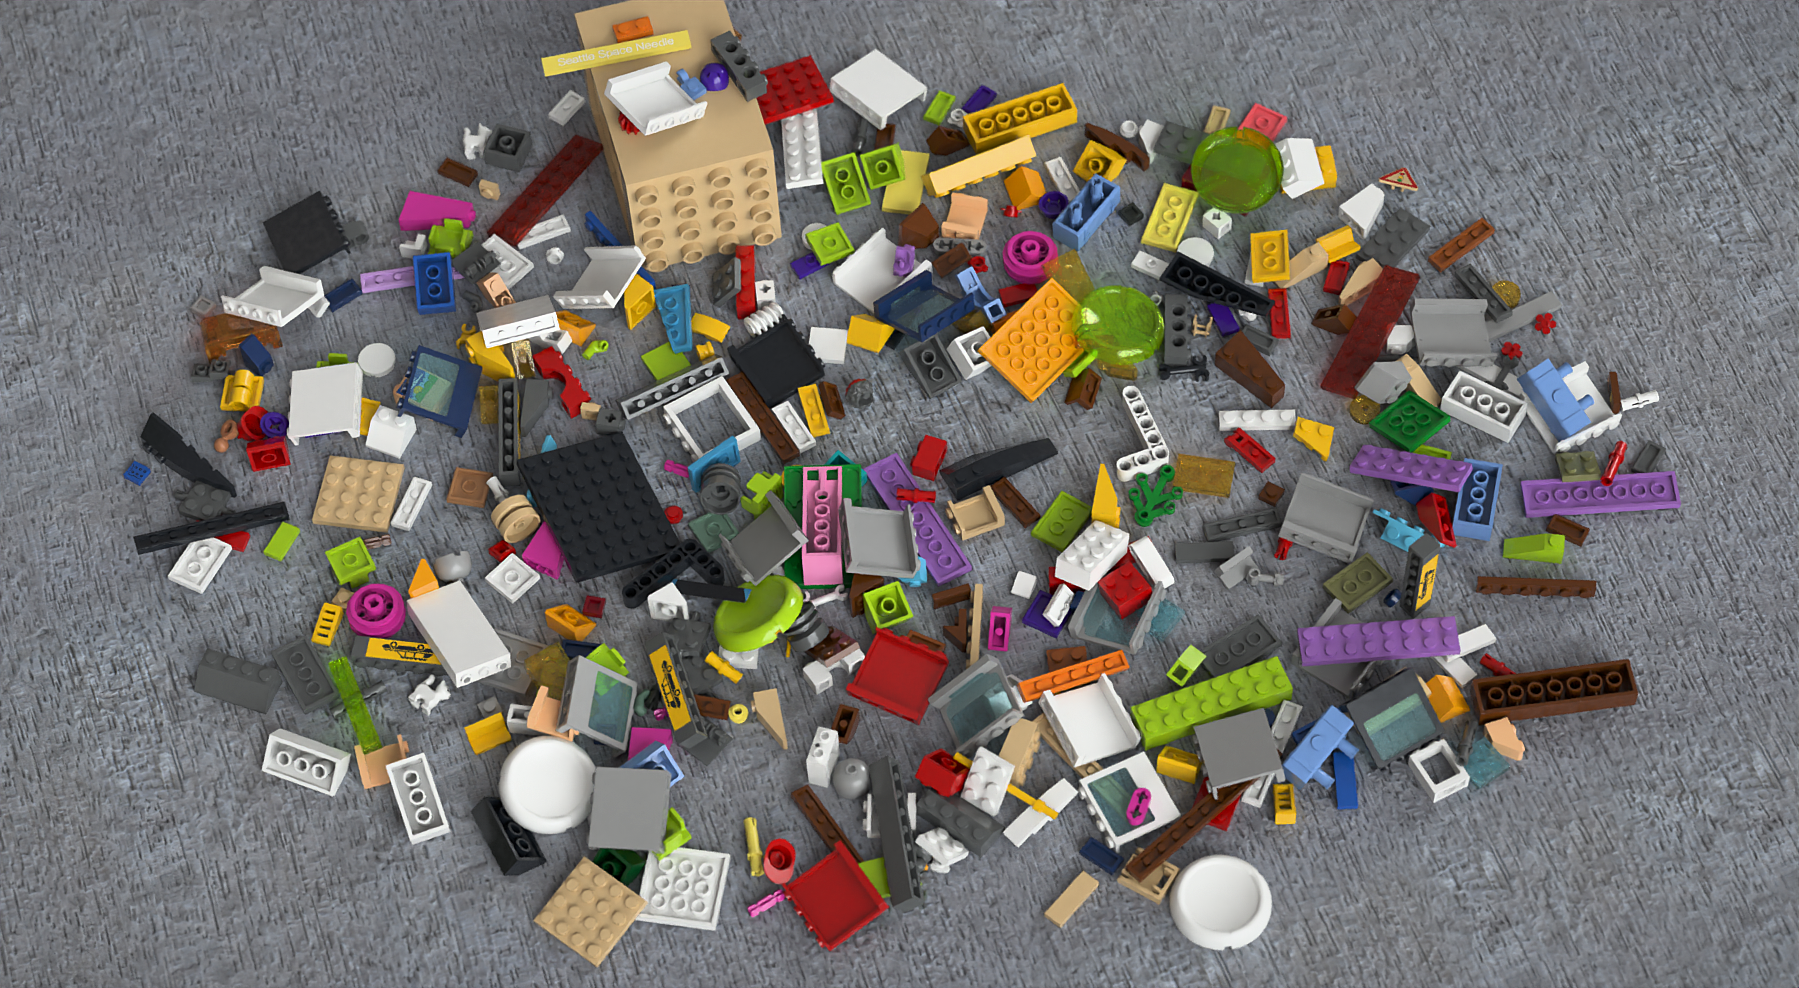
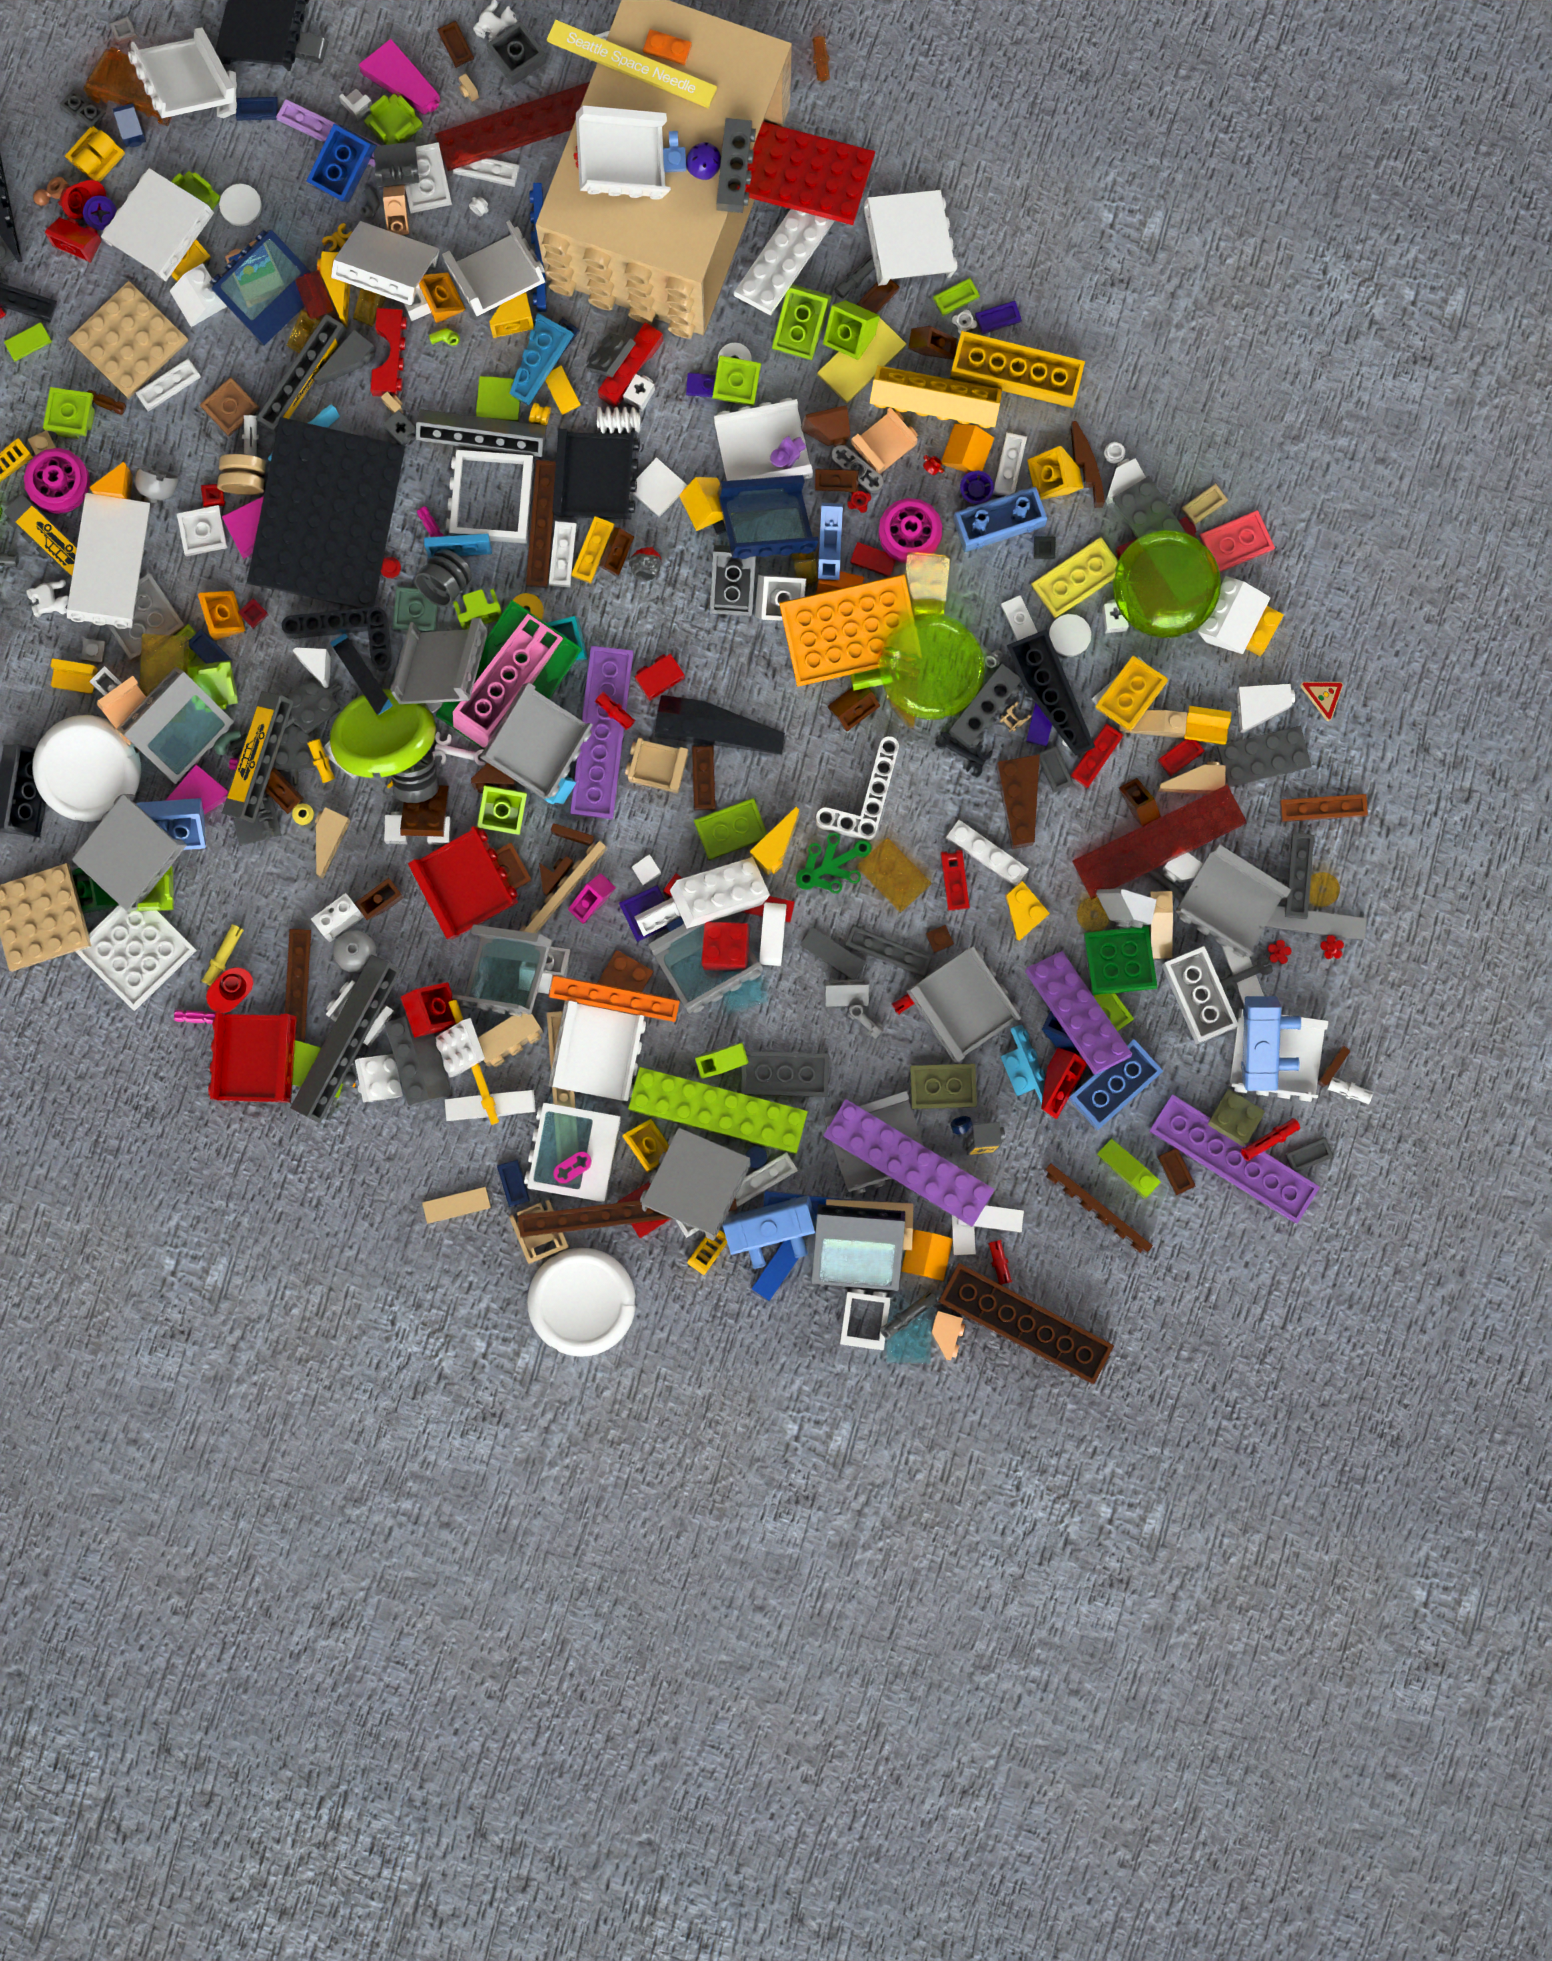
camera: 30 degrees right, 25 degrees up
none -> clear red panel [295,270,333,319]

